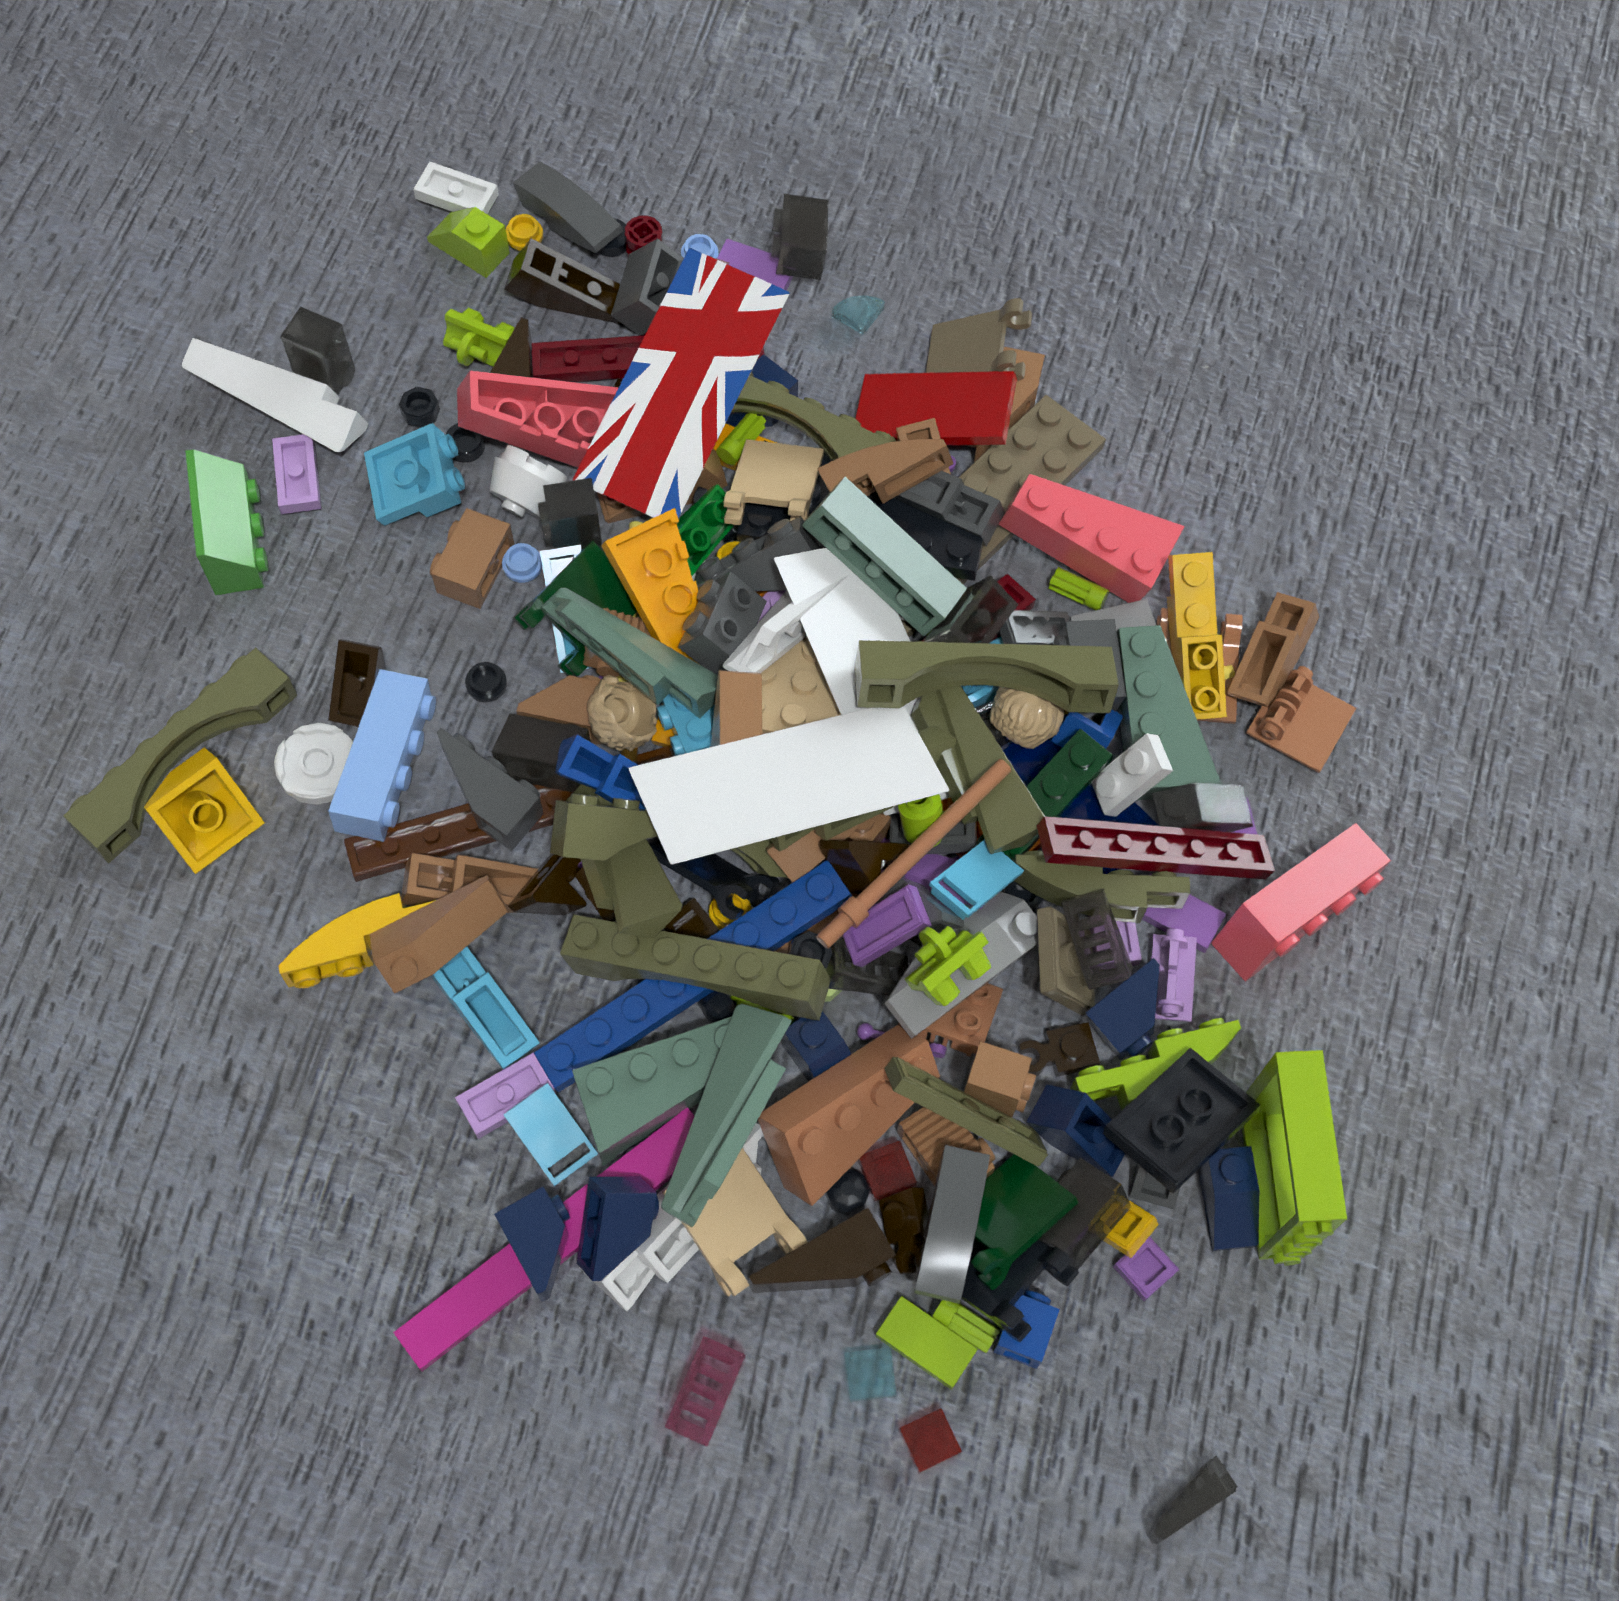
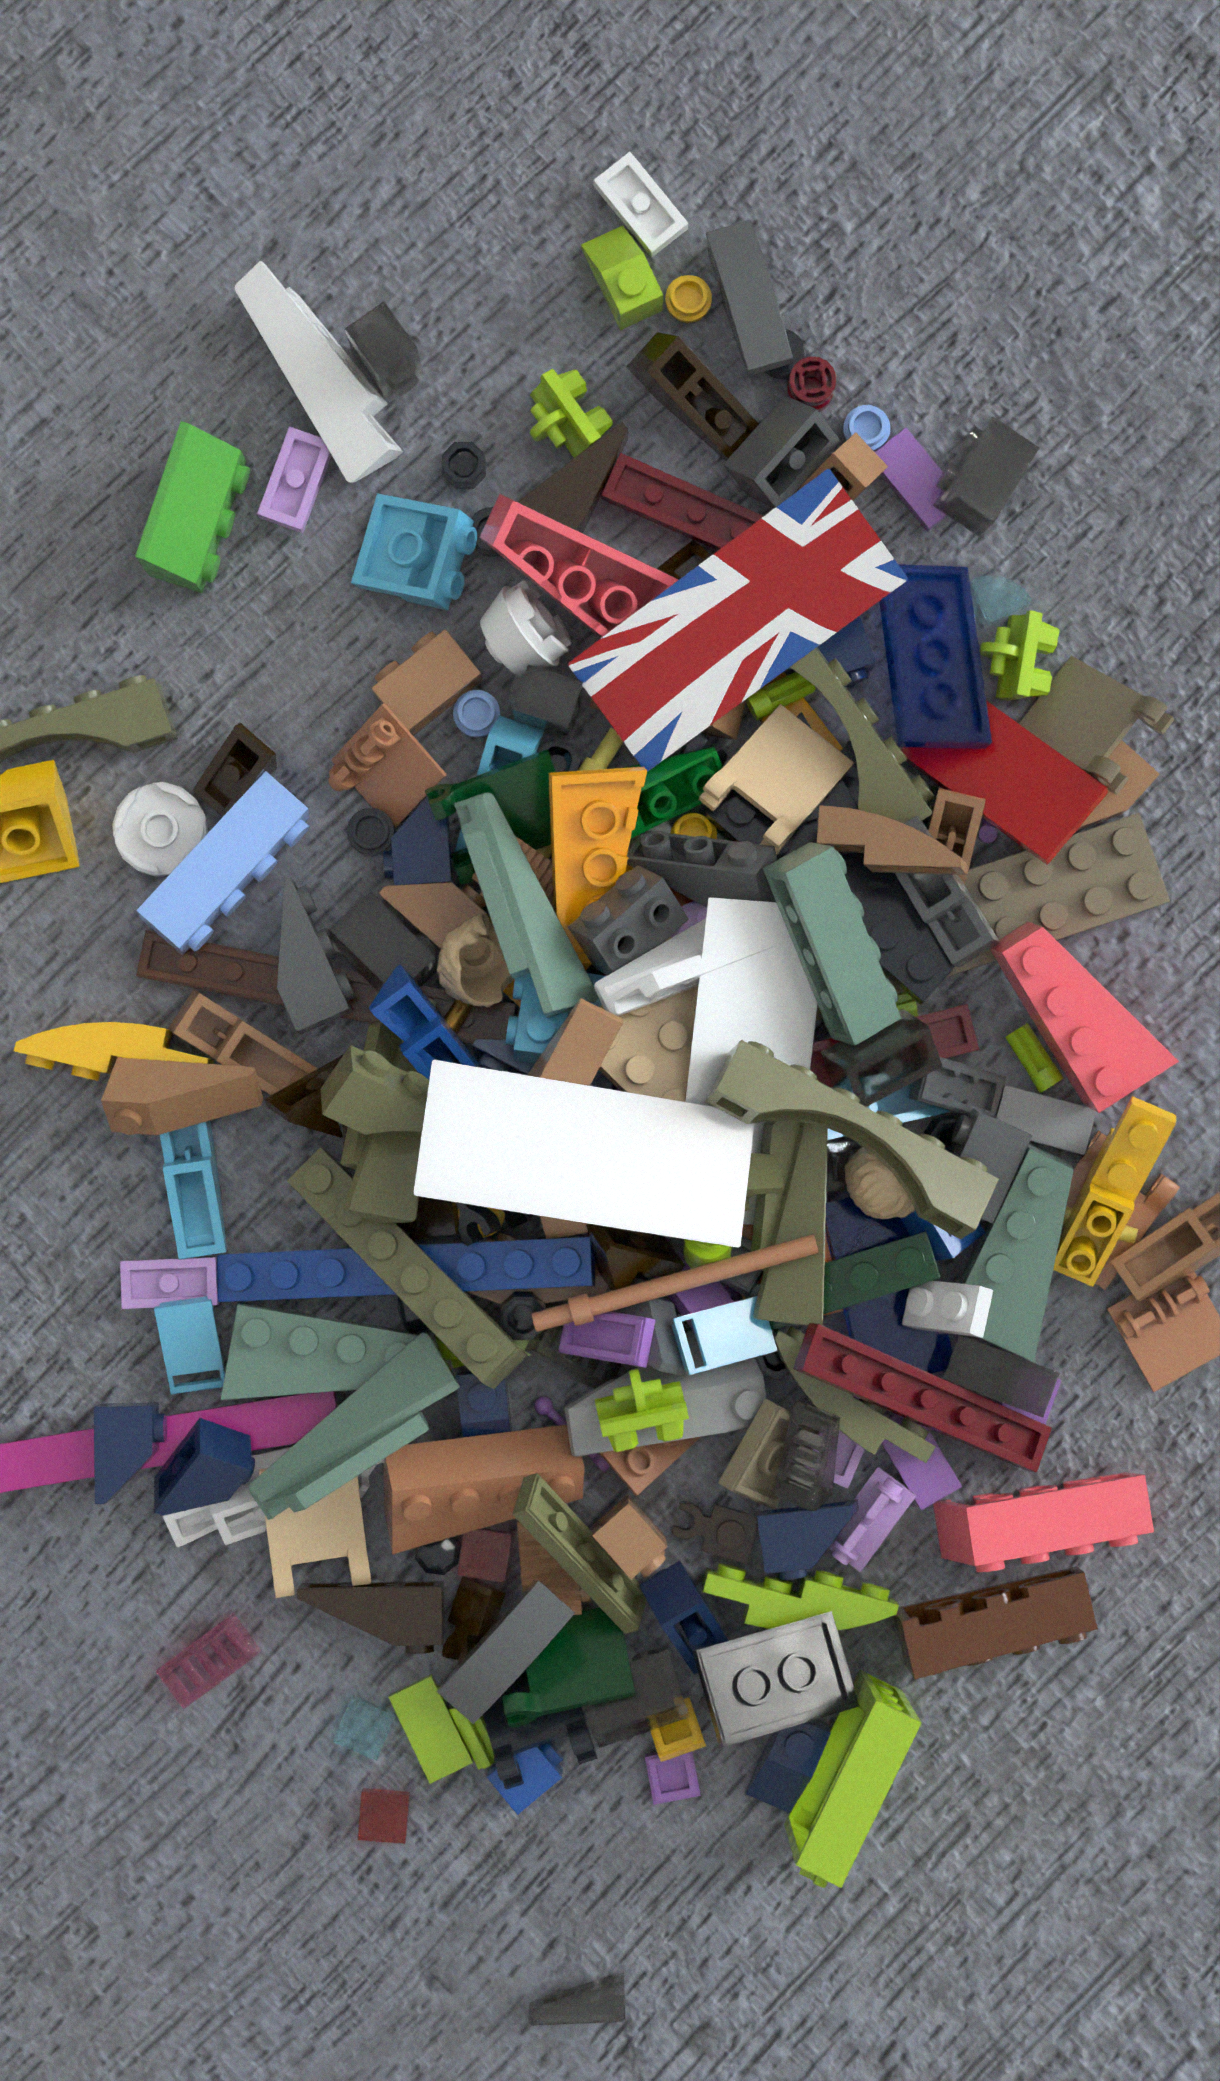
camera: 30 degrees right, 20 degrees up
none -> nougat hinge [328,703,447,829]
none -> dark blue slope [383,797,453,886]
none -> clear blue tile [879,564,992,749]
none -> reddish brown wedge [894,1567,1098,1679]
none -> lime hips [979,610,1060,701]

